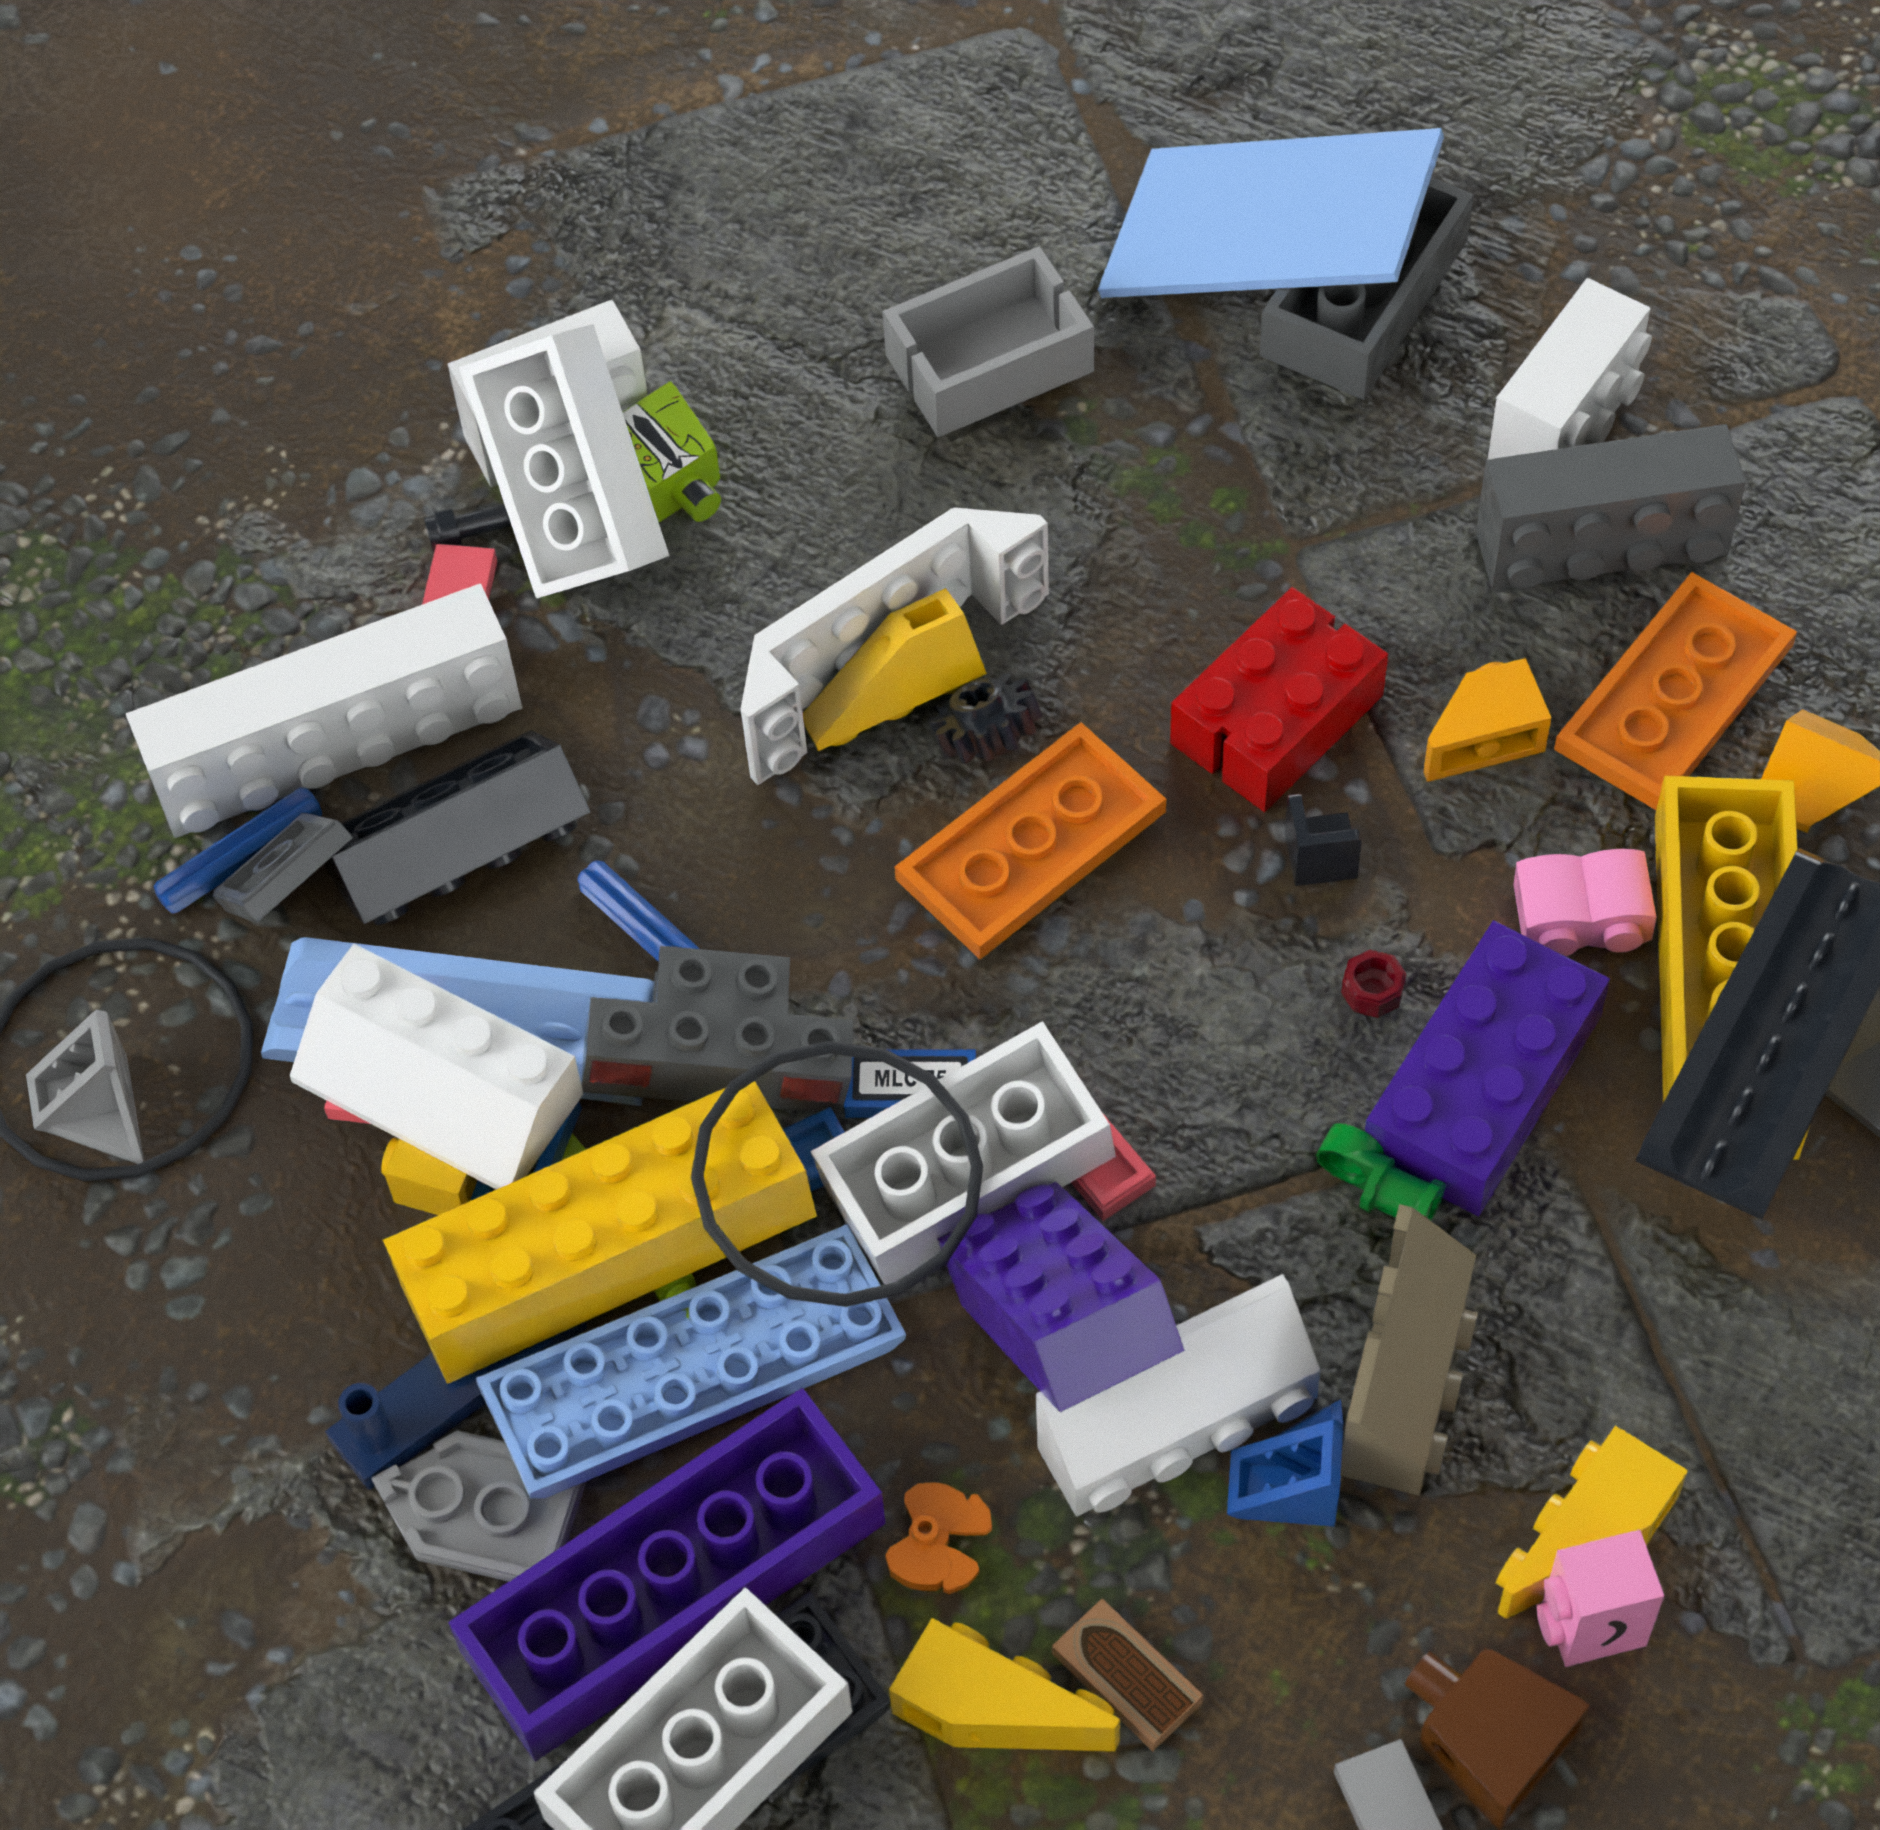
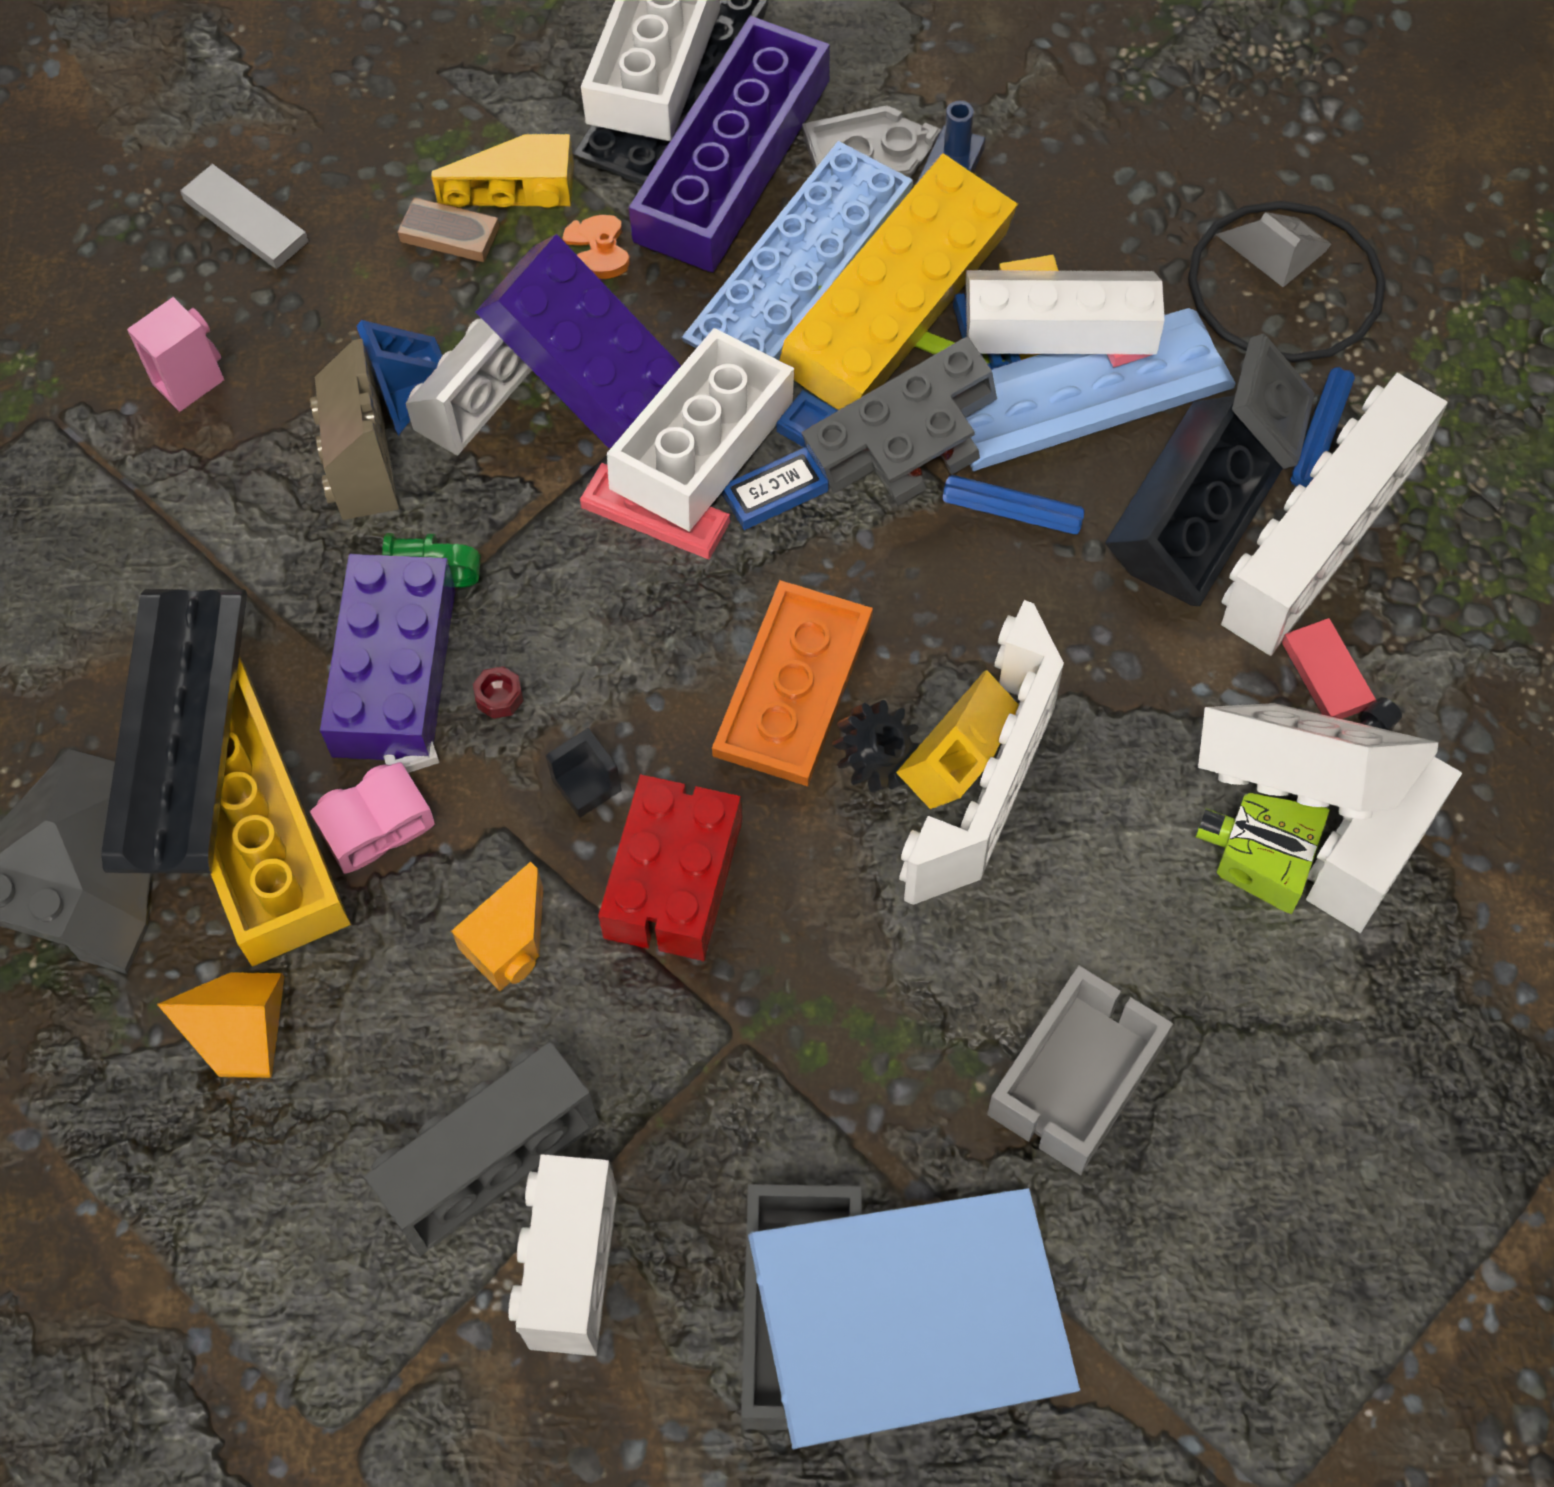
camera: 150 degrees right, 5 degrees up
black piece [691,1041,984,1307] -> none
reddish brown torso [1405,1649,1590,1830] -> none
yellow slope [1496,1425,1688,1619] -> none
orange plate [1554,572,1797,810] -> none

